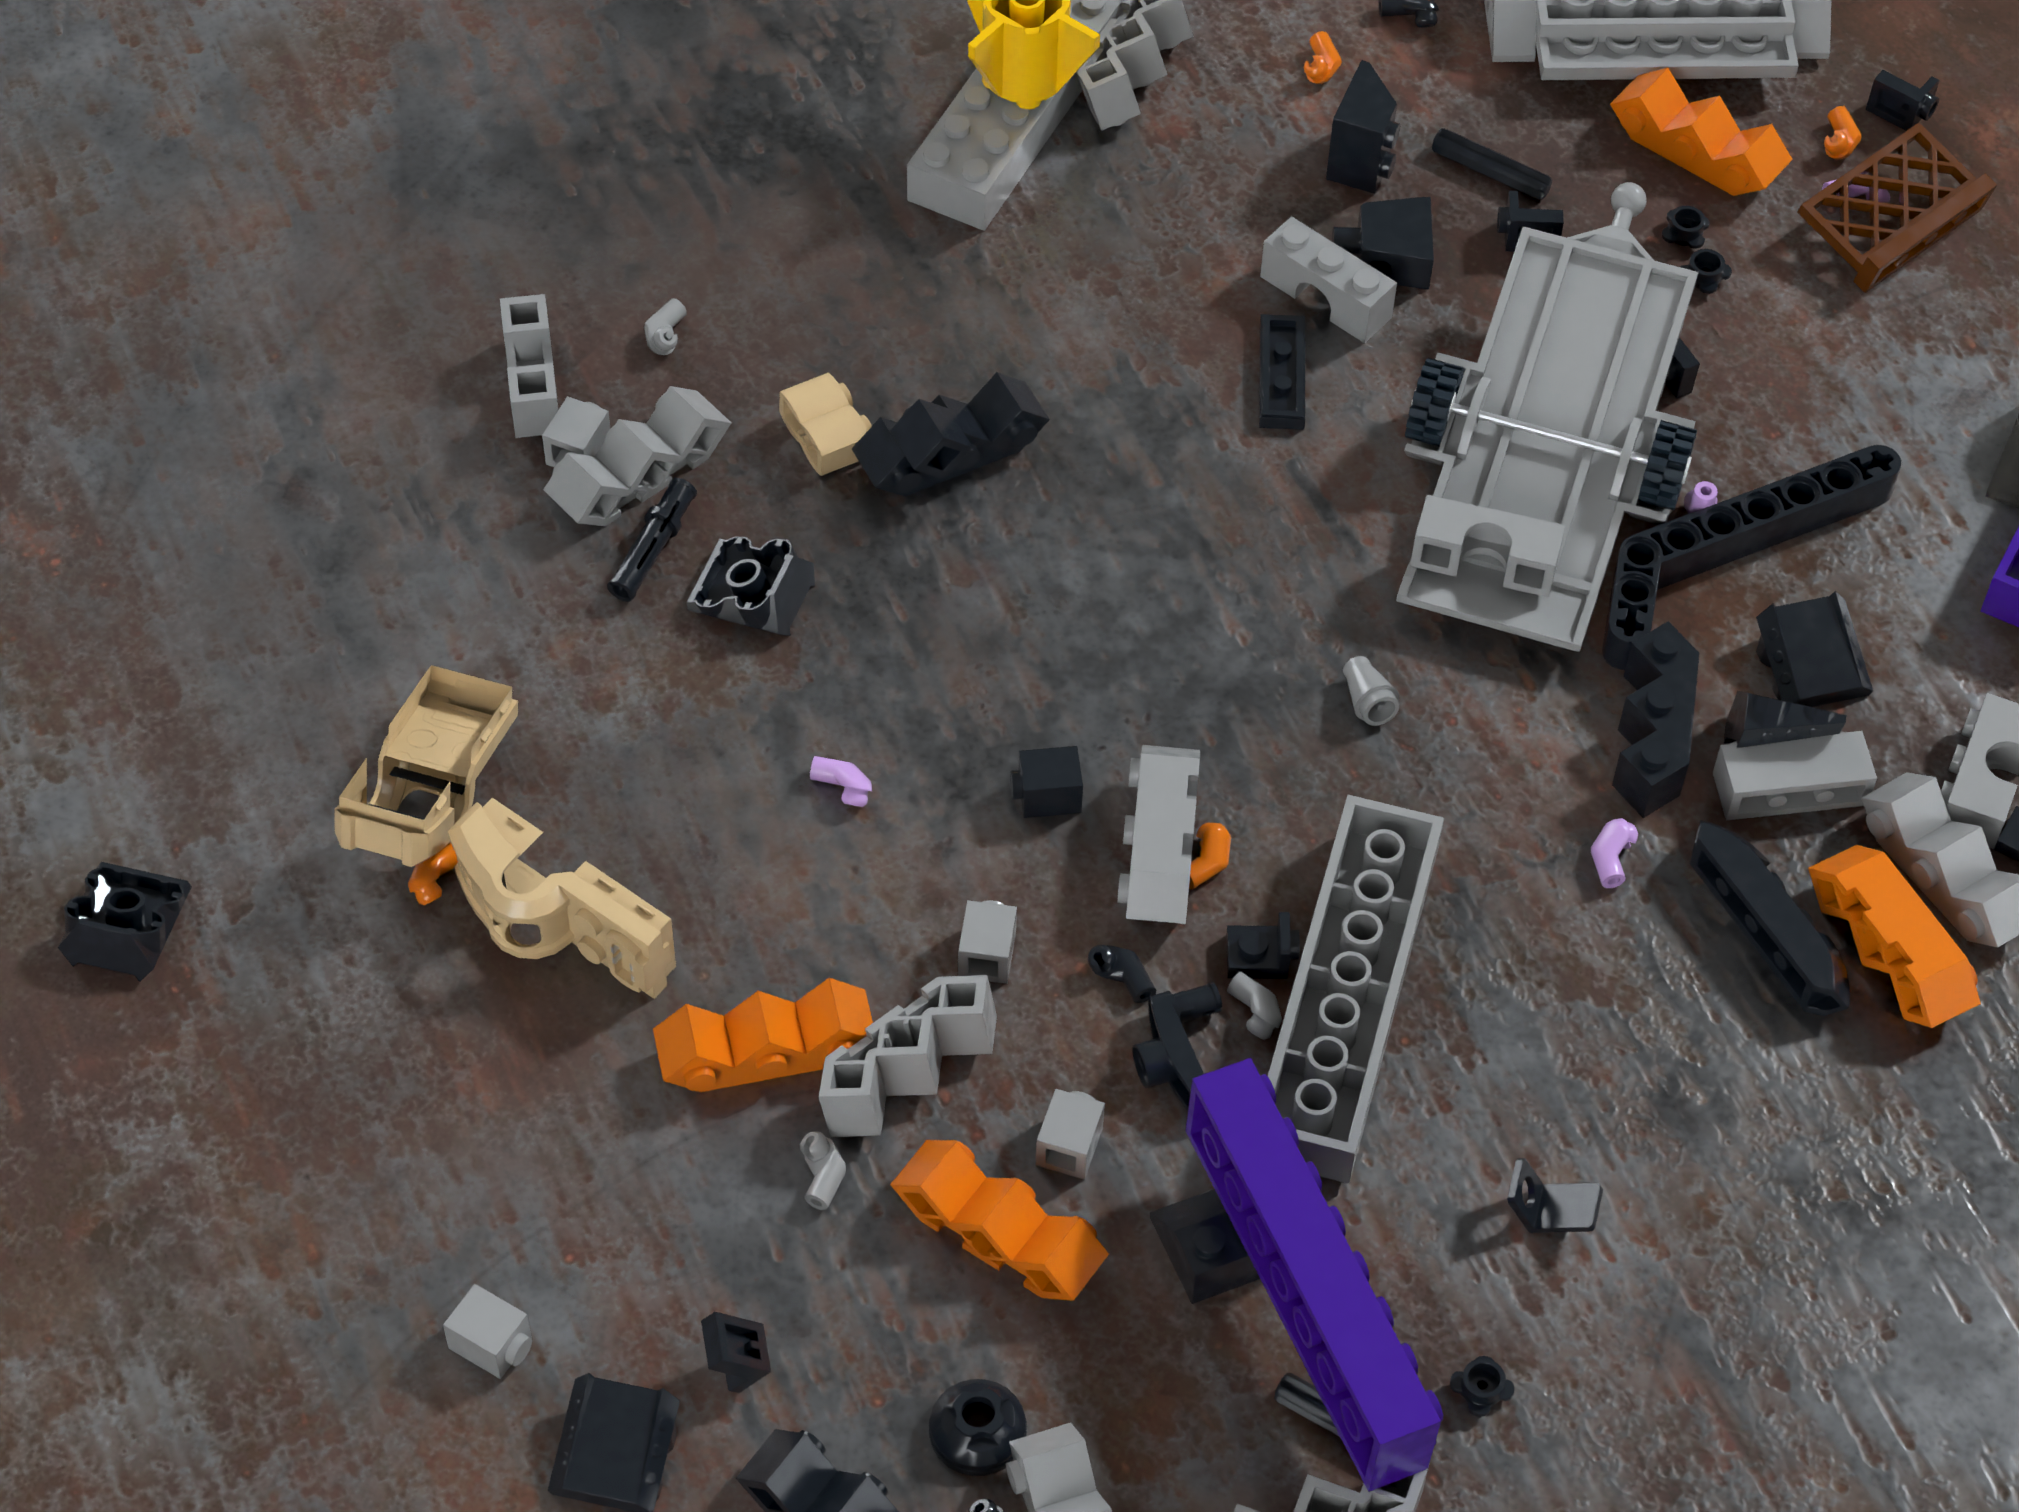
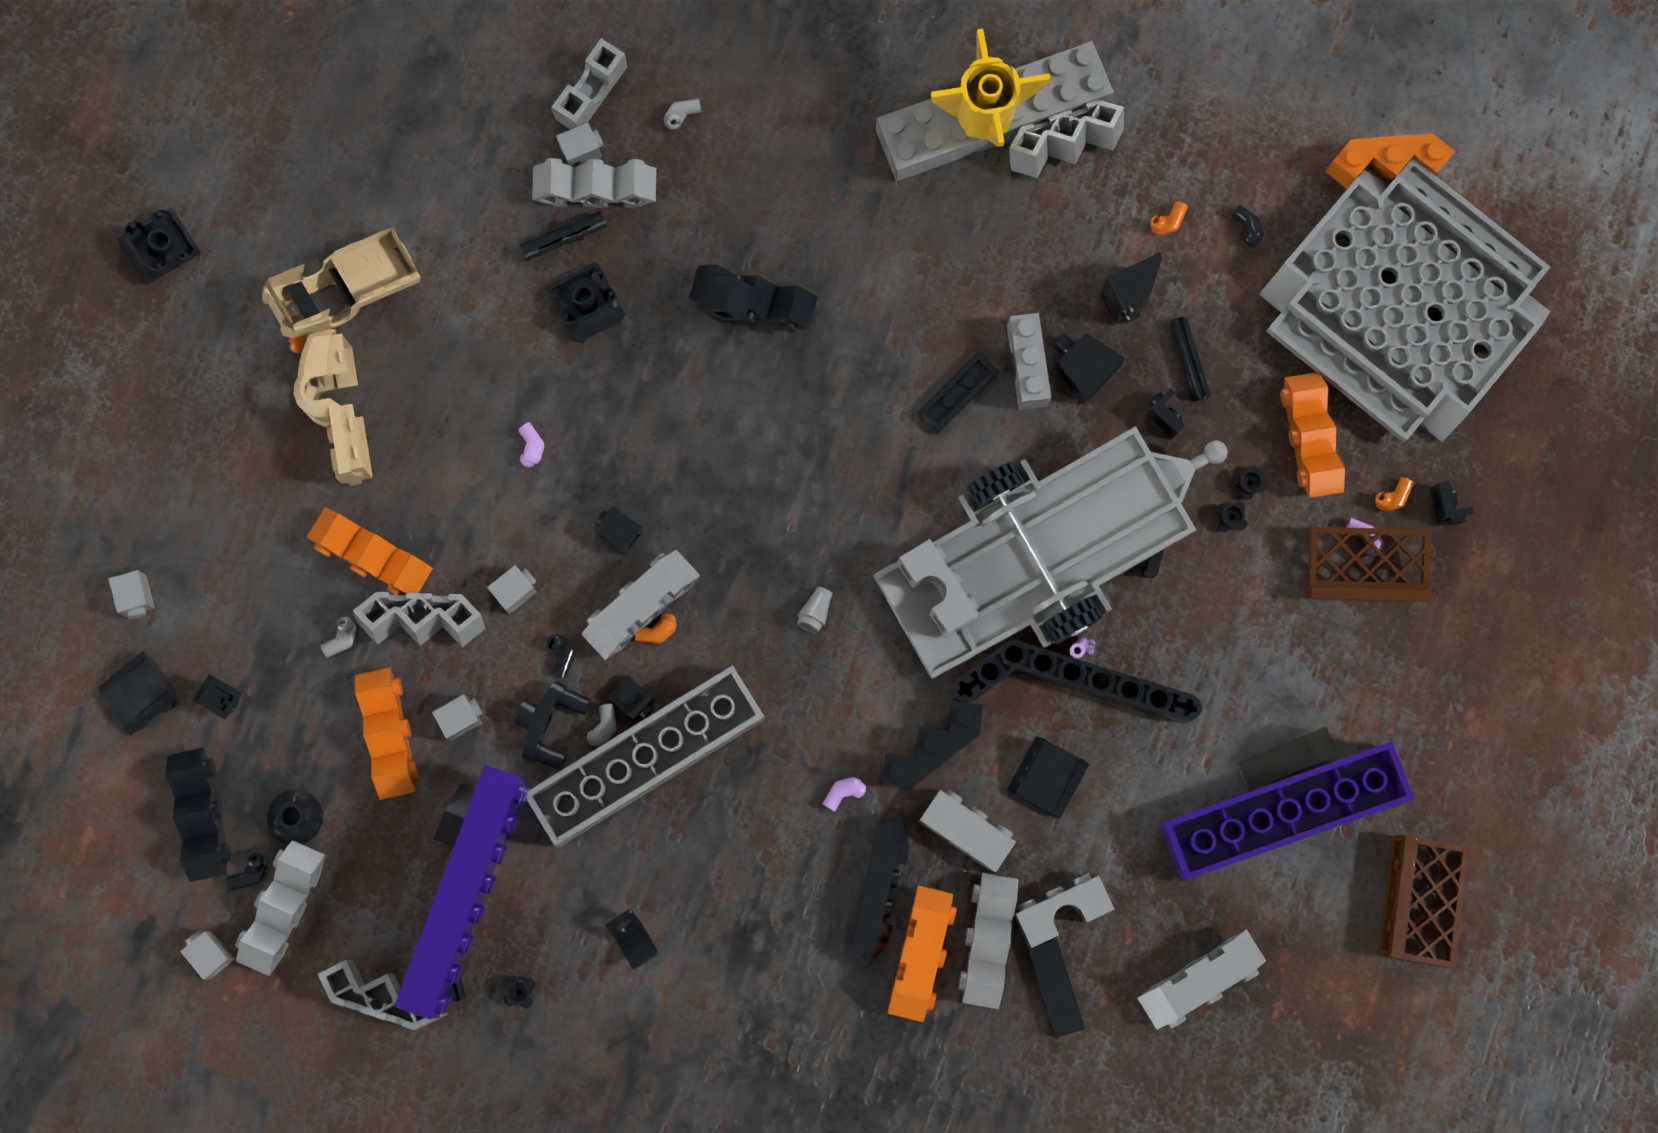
camera: 40 degrees right, 25 degrees up
tan brick [779,373,872,476] -> none
black slope [1724,691,1847,748] -> none

